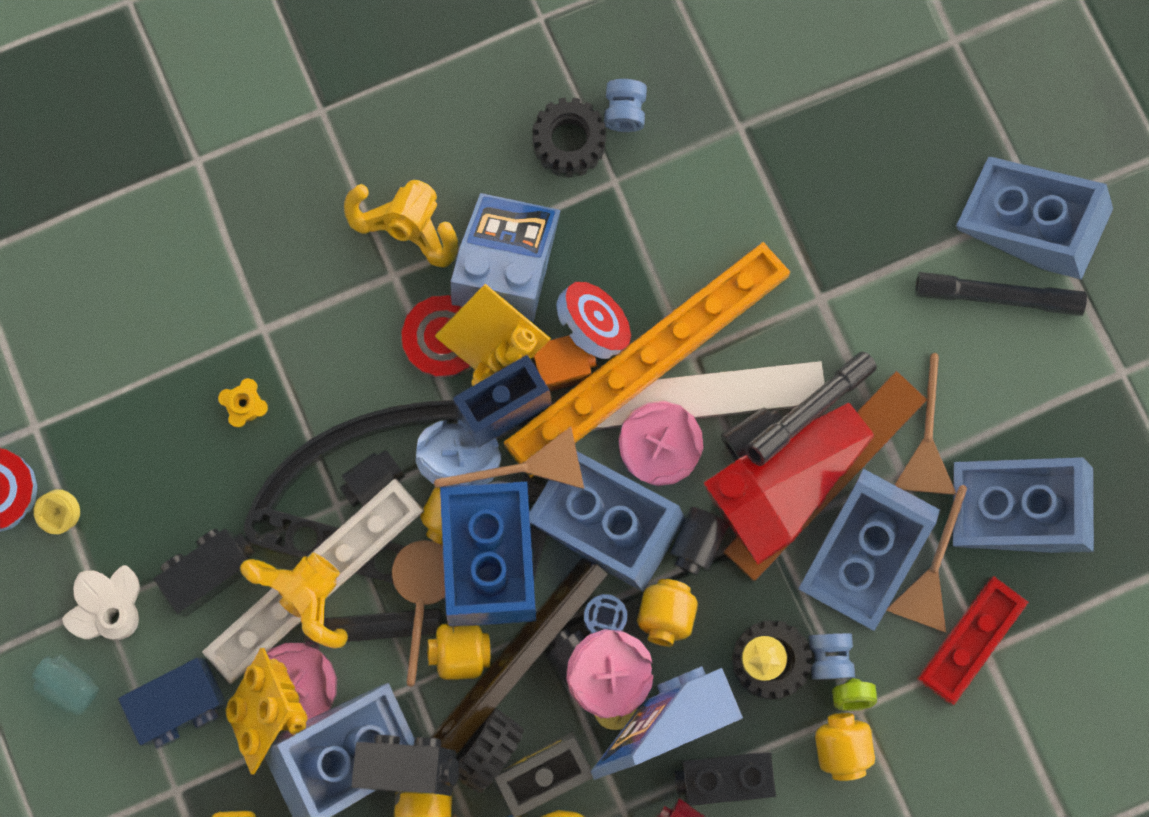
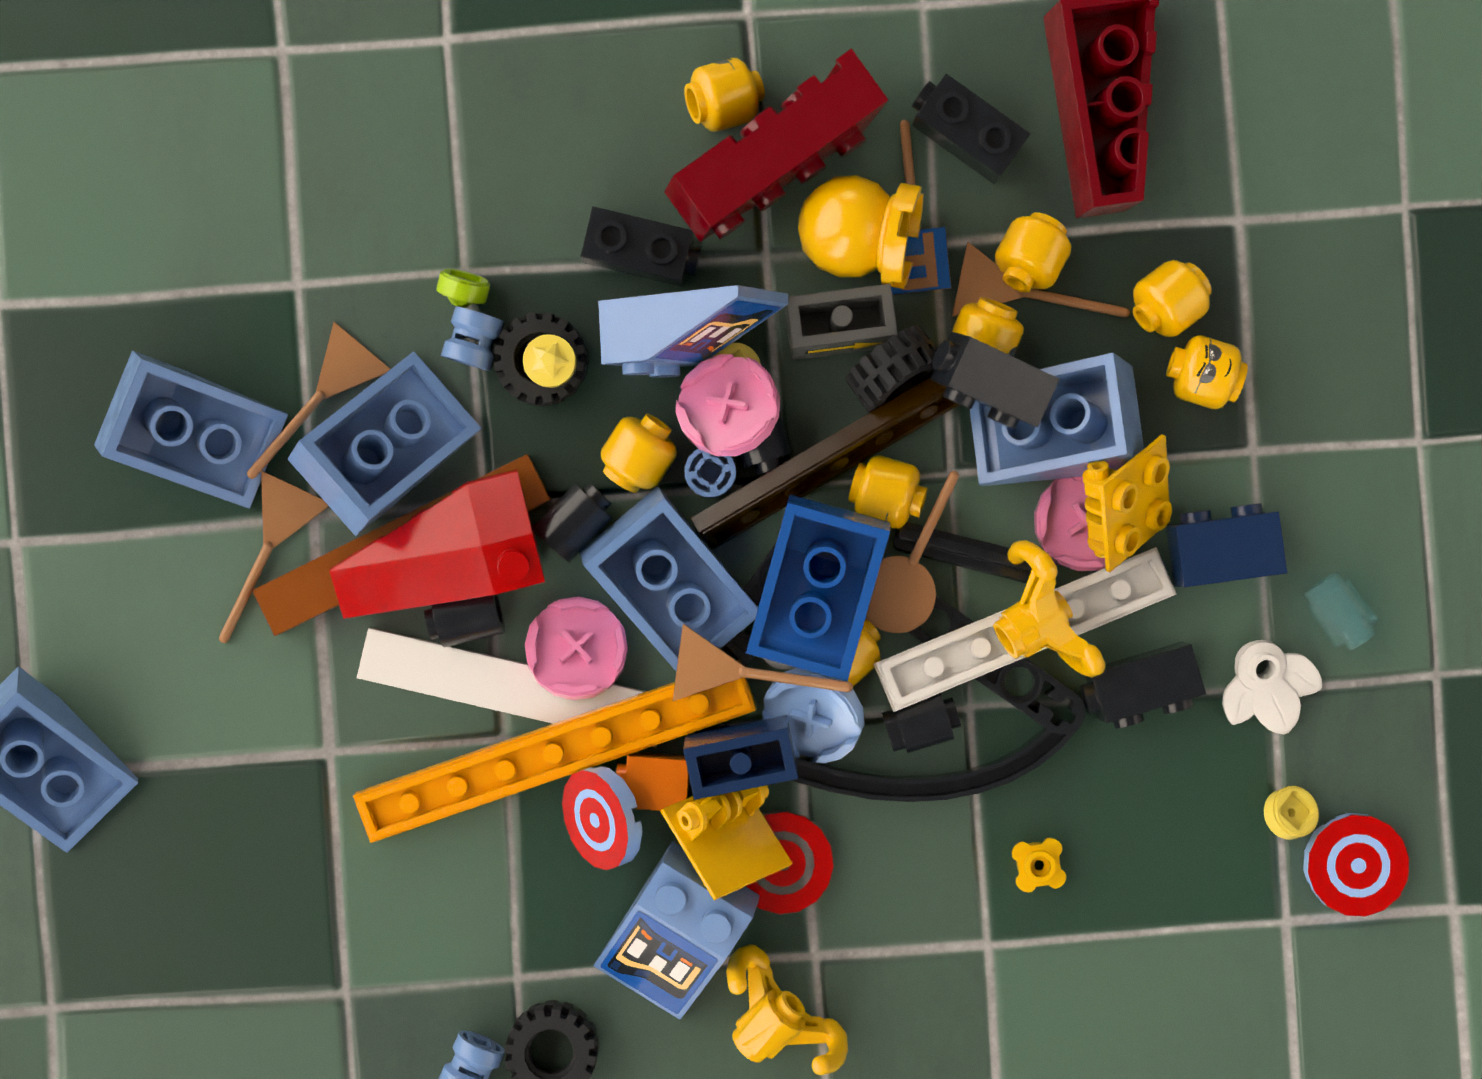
camera: 160 degrees left, 10 degrees up
piece [745,352,877,466] -> none
yellow head [815,713,875,781] -> none
black piece [915,272,1087,316] -> none
red tile [917,576,1029,706] -> none

